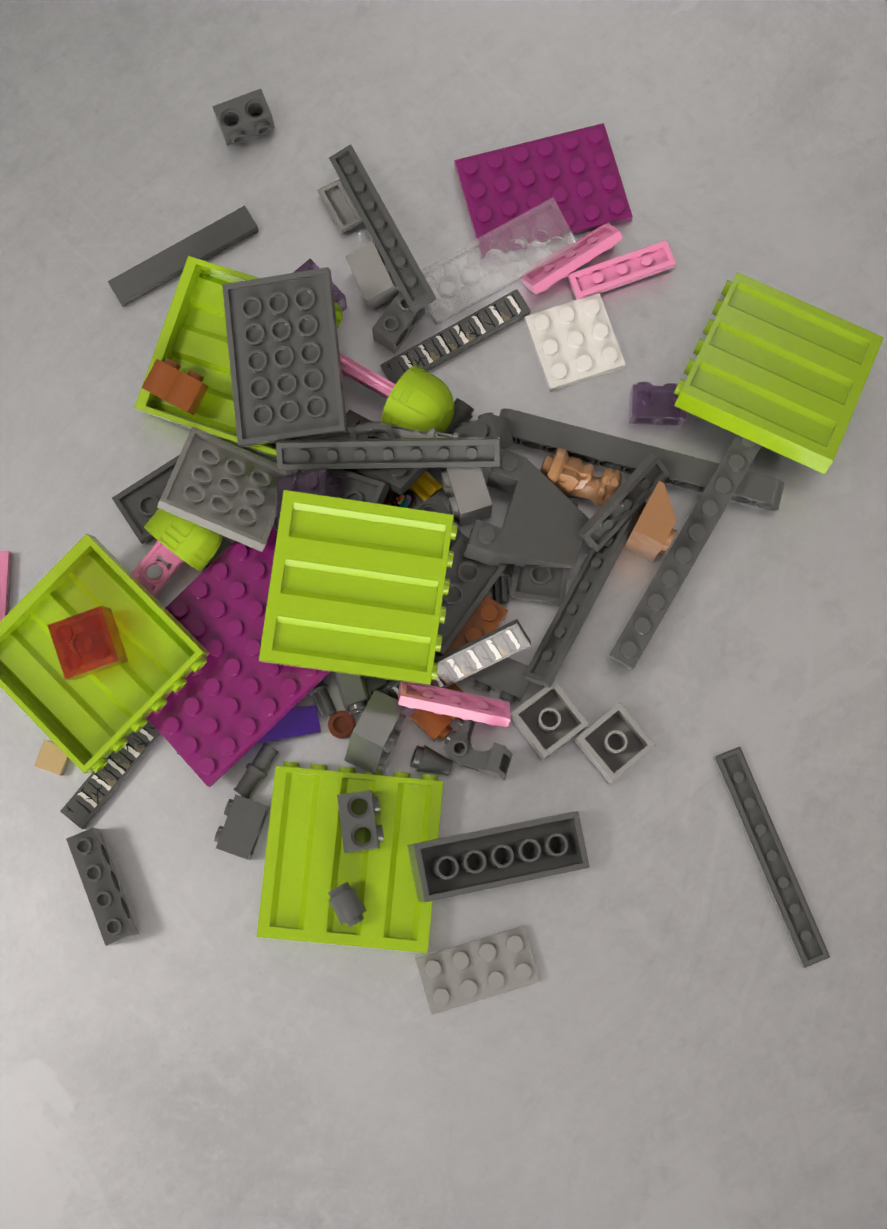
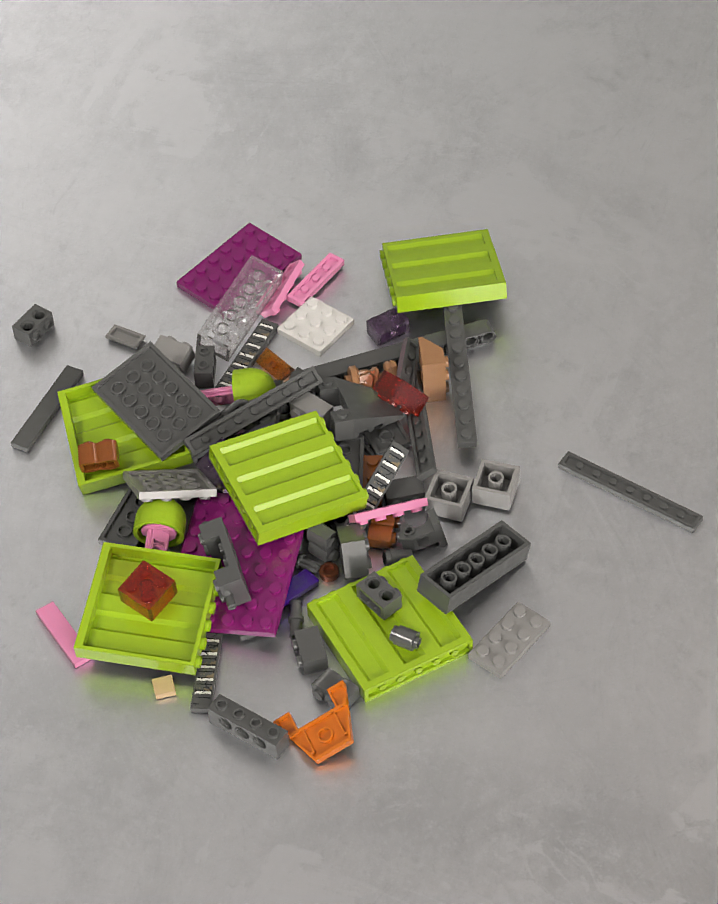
camera: 30 degrees left, 30 degrees down
dark grey plate [329,144,437,313] -> none
none -> dark grey brick [198,517,252,610]
none -> clear orange slope [256,347,295,381]
none -> orange wing [273,680,354,764]
none -> dark grey brick [311,668,360,709]
none -> clear red brick [373,370,430,417]

